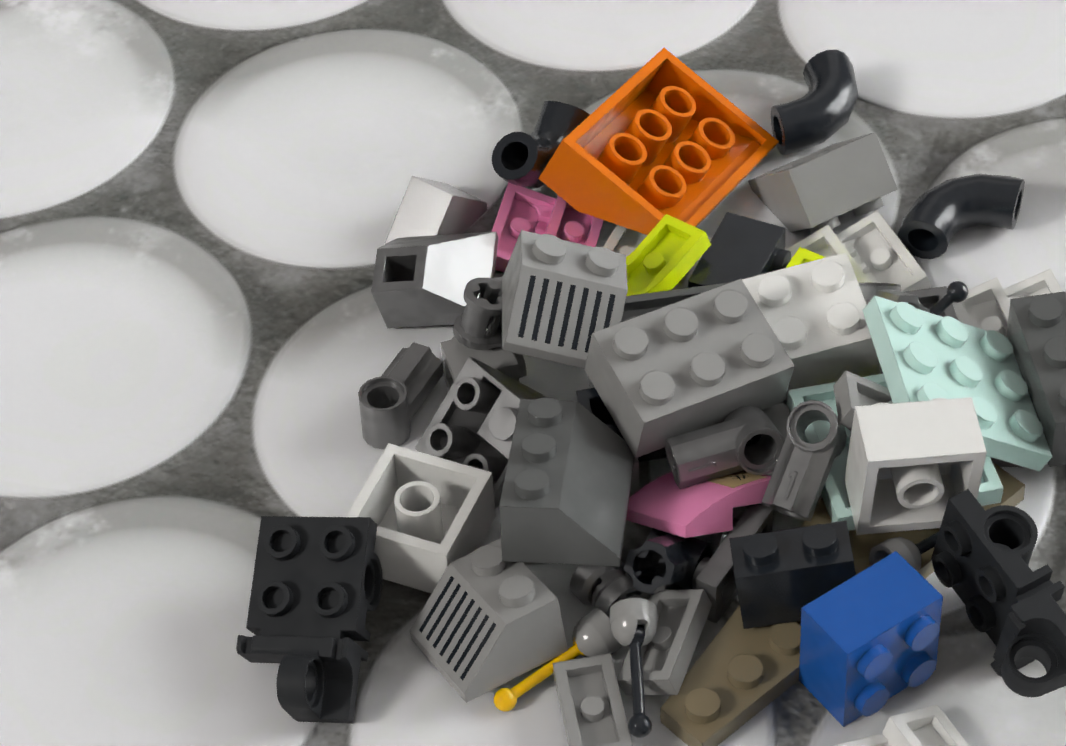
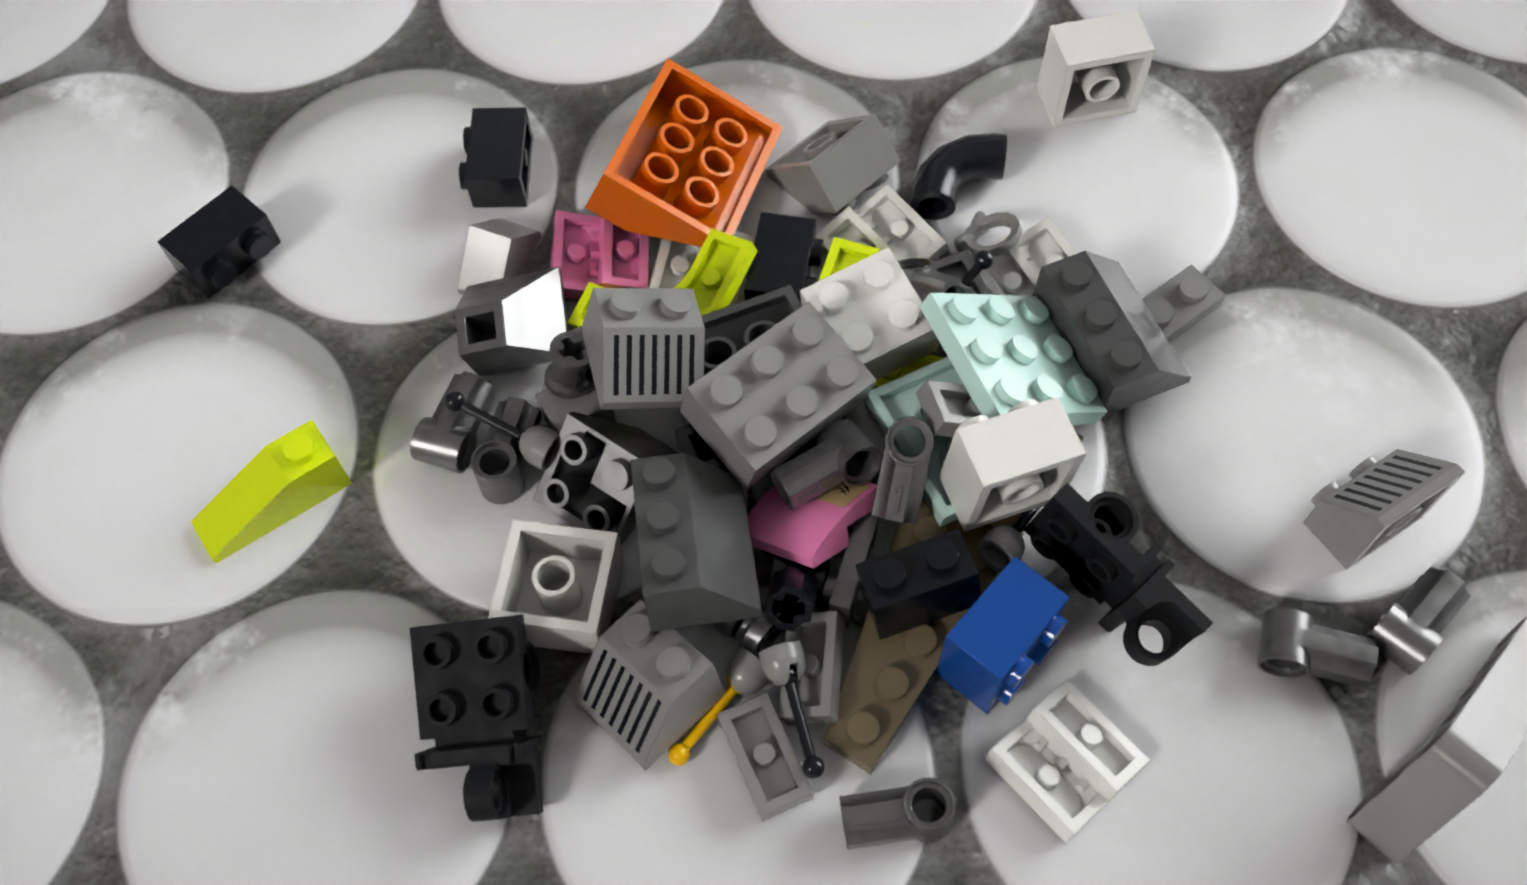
camera: 15 degrees left, 15 degrees up
black cylinder [492,101,590,189] -> none
black cylinder [771,50,858,155] -> none
none -> black brick [157,185,281,299]
none -> neon yellow slope [191,420,352,563]
none -> flat silver piece [410,371,496,474]
none -> hinge [445,391,559,471]
none -> black brick [459,107,533,208]
none -> light grey piece [954,211,1022,257]

